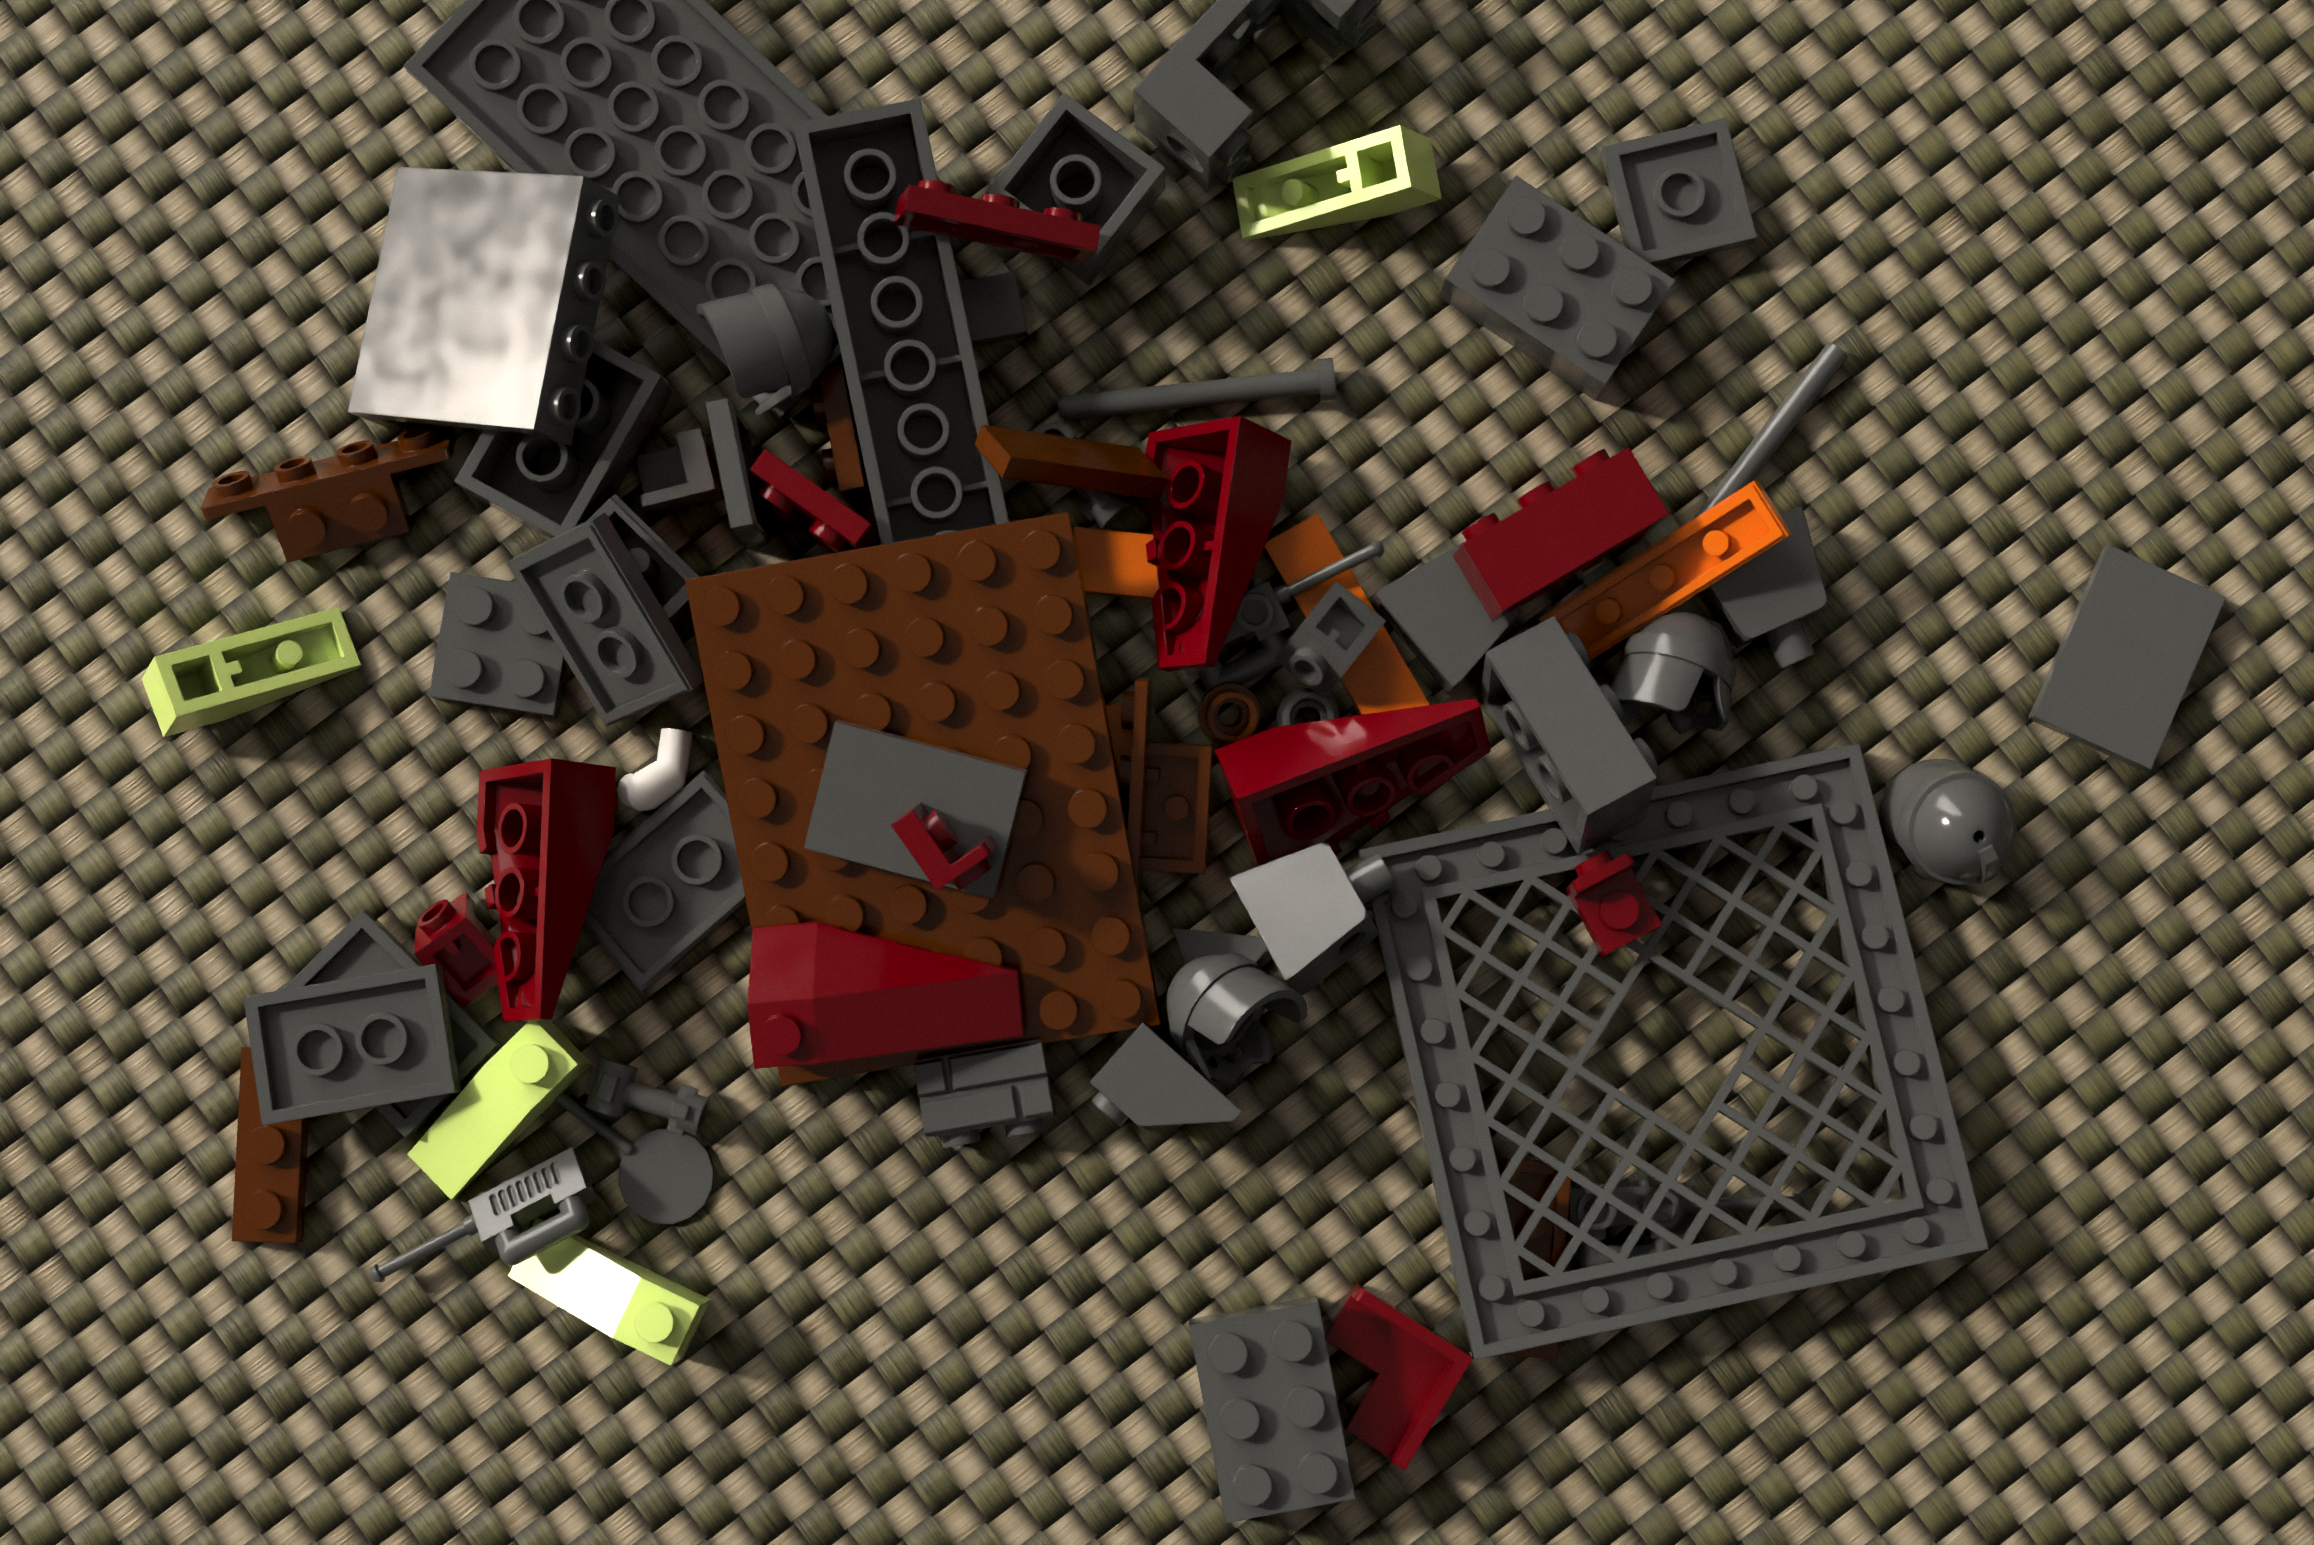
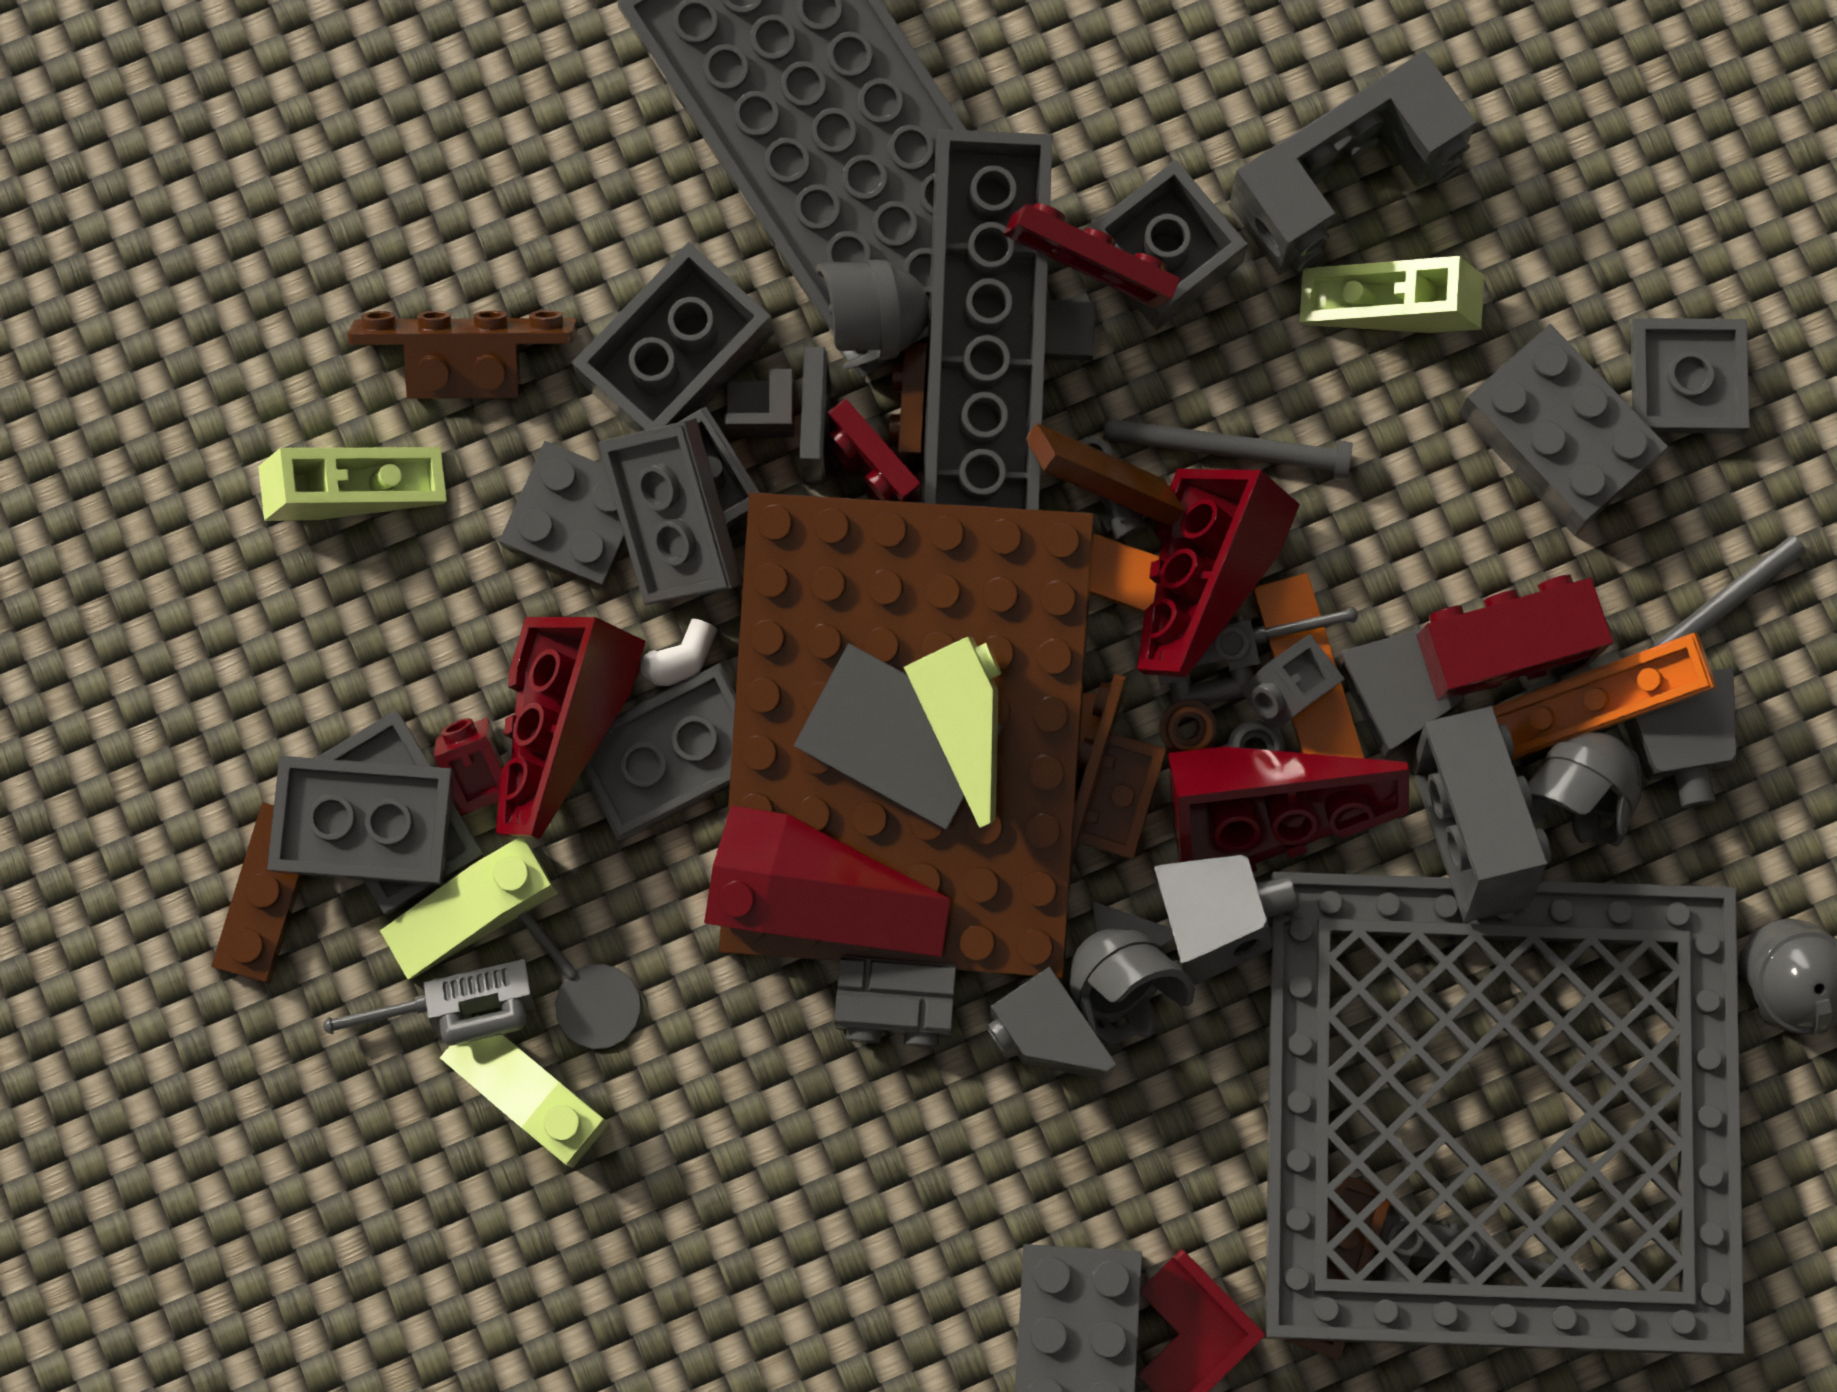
camera: 15 degrees right, 5 degrees down
panel [348,167,620,445] -> none
dark grey bar [583,1057,709,1136] -> none
dark red bracket [891,802,998,891] -> none
dark red bracket [1565,850,1662,958] -> none
none -> yellowish green slope [904,636,1001,828]

